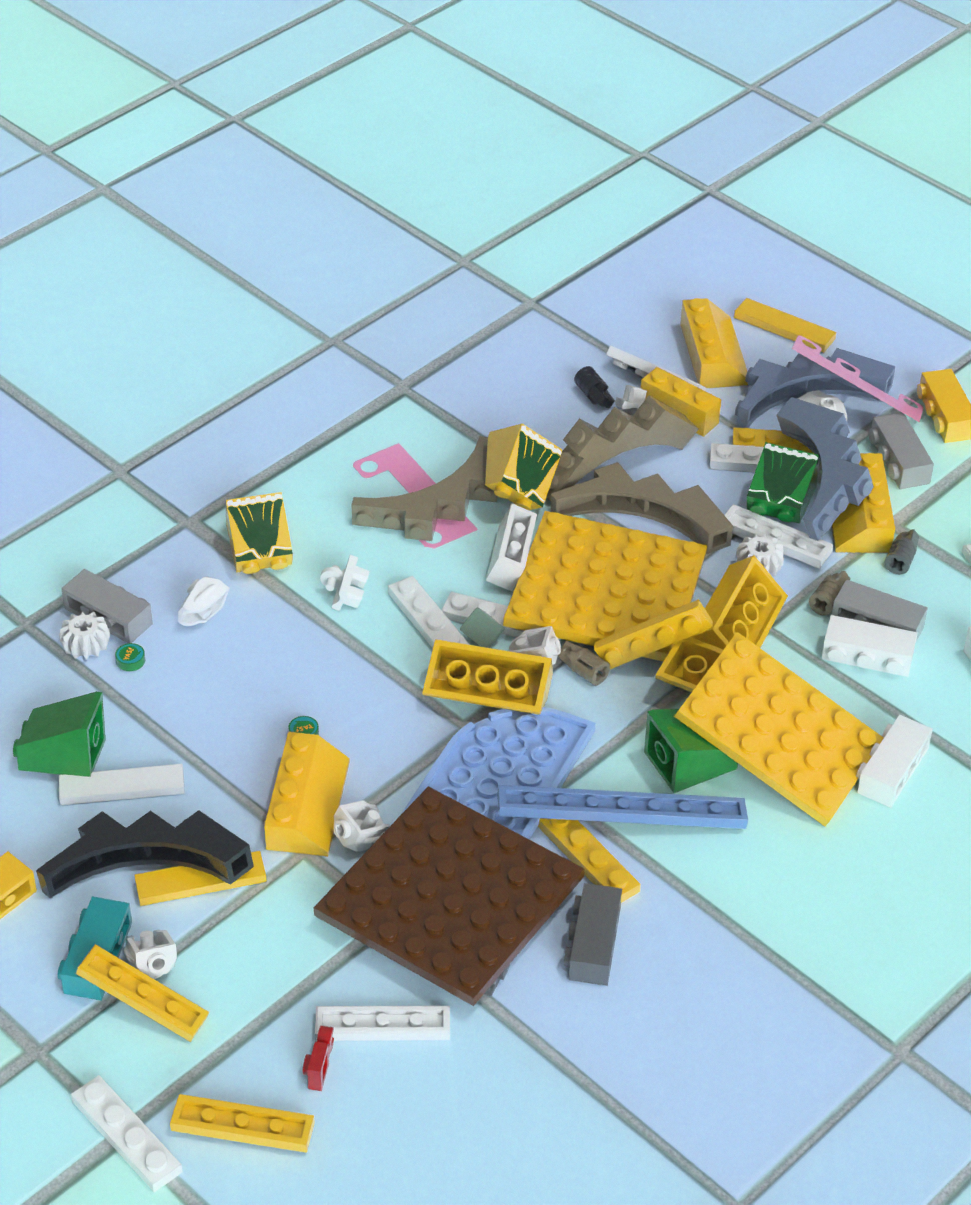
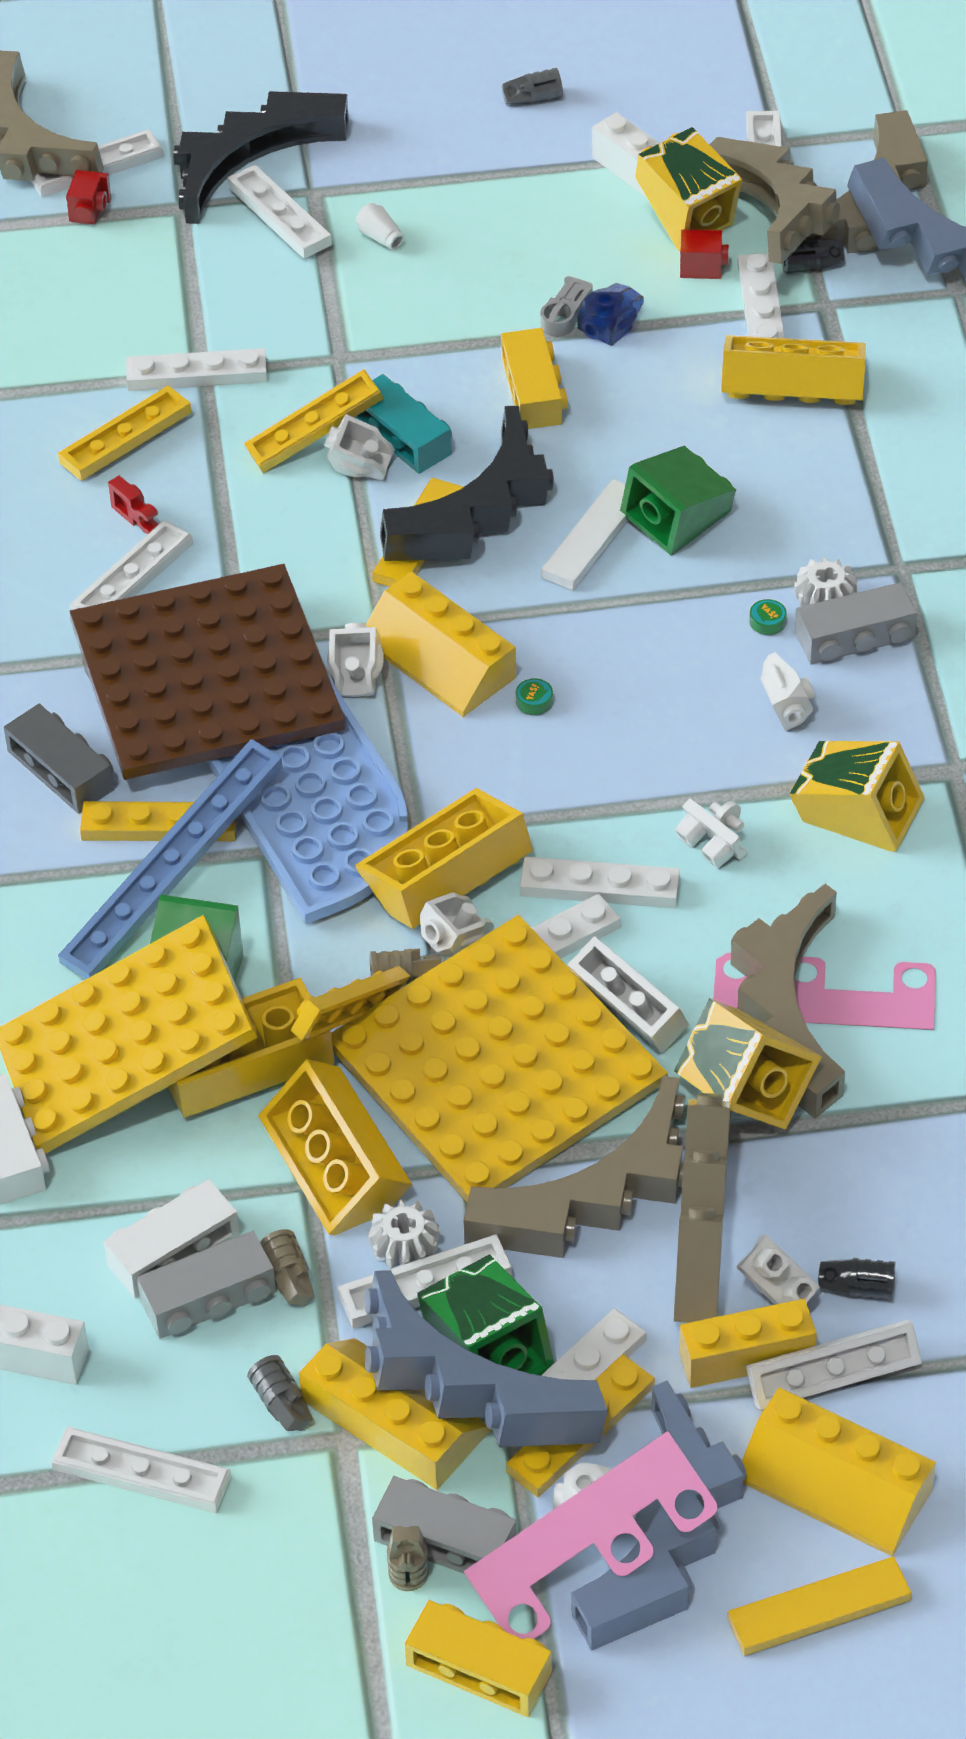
camera: 130 degrees right, 5 degrees up
sand green slope [460,607,505,648] -> none
none -> dark tan hinge [387,1526,429,1591]

